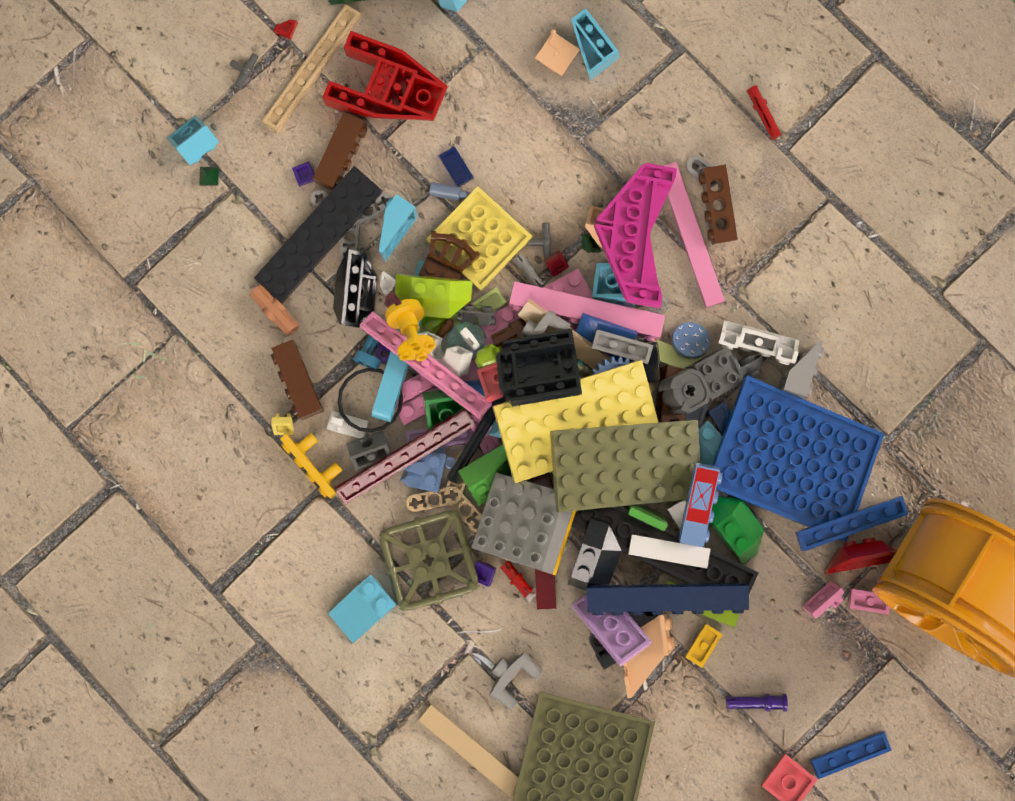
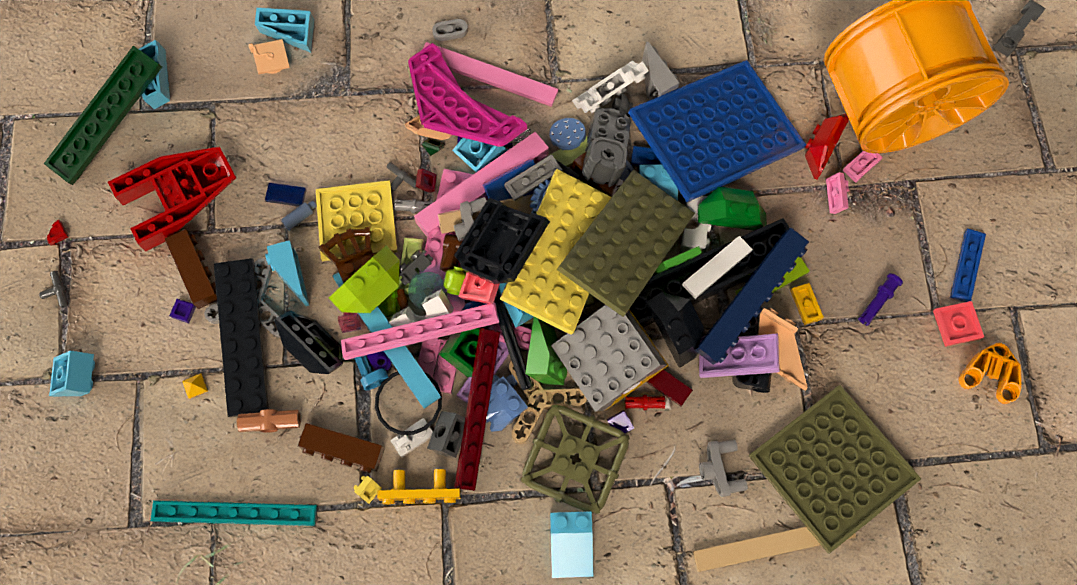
camera: 55 degrees left, 10 degrees down
dark green slope [199,167,219,186] -> none
tan tile [262,4,361,133] -> none
white tile [380,271,396,298] -> none
yellow piece [385,299,436,361] -> none
white tile [460,327,480,350] -> none
medium blue brick [678,462,723,547] -> none
reddish brown brick [698,164,738,245] -> none
blue plate [795,496,909,551] -> none
none -> teal tile [150,500,317,526]
none -> yellow slope [182,373,208,399]

